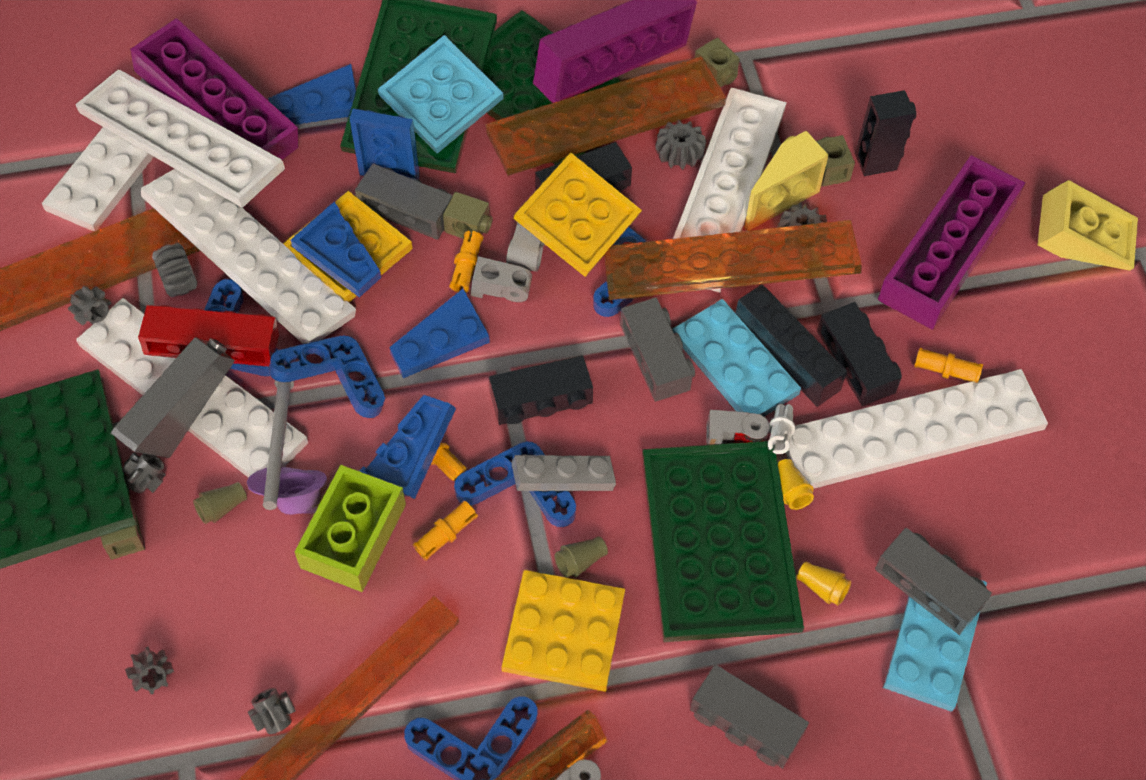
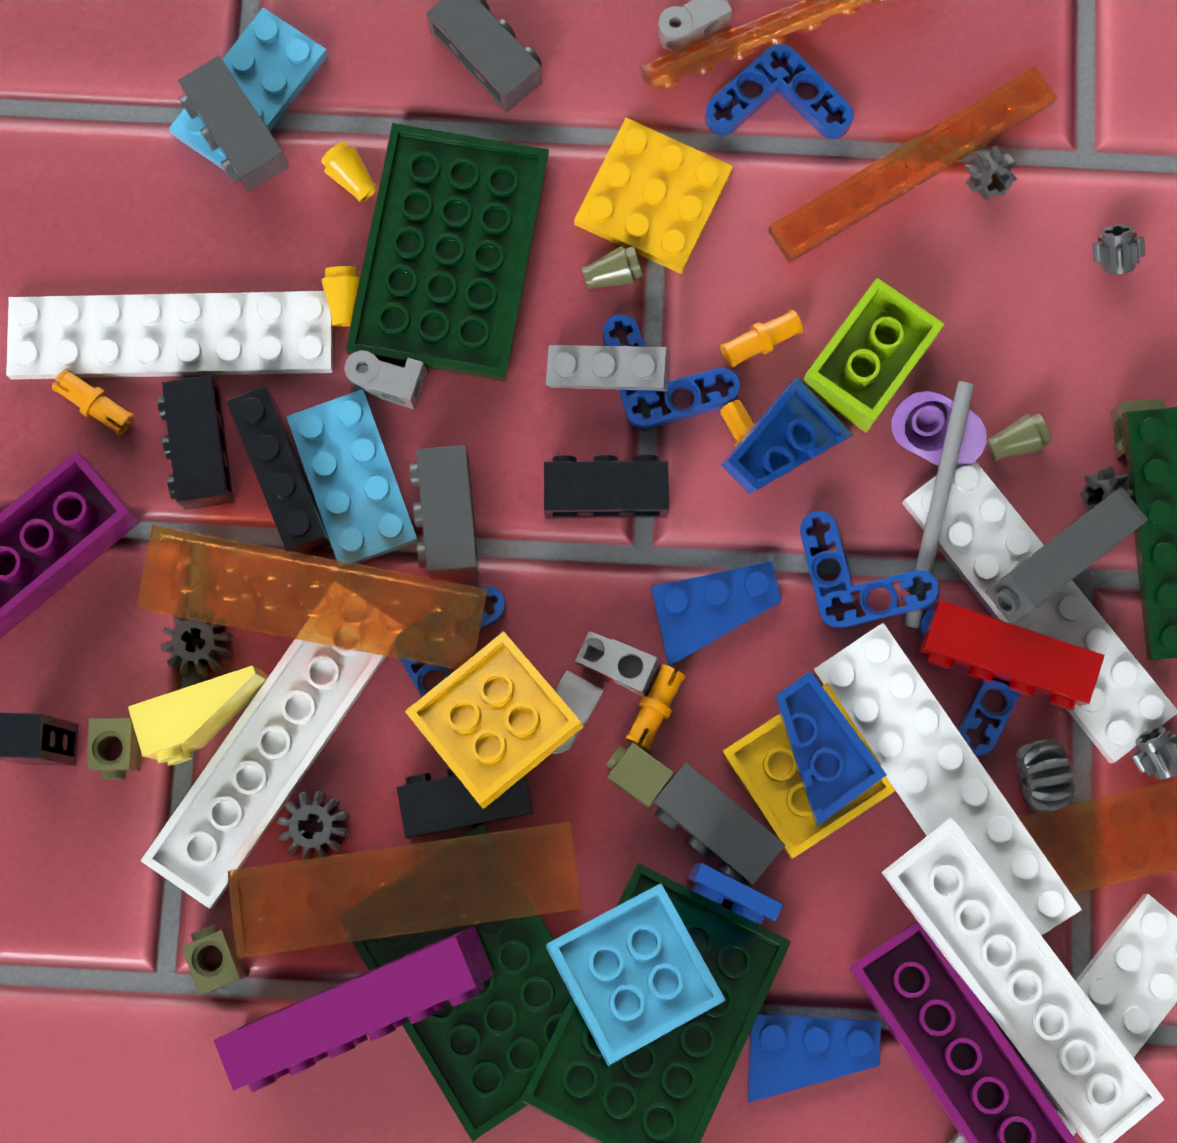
camera: 165 degrees left, 20 degrees up
white axle [768,404,795,454] -> none

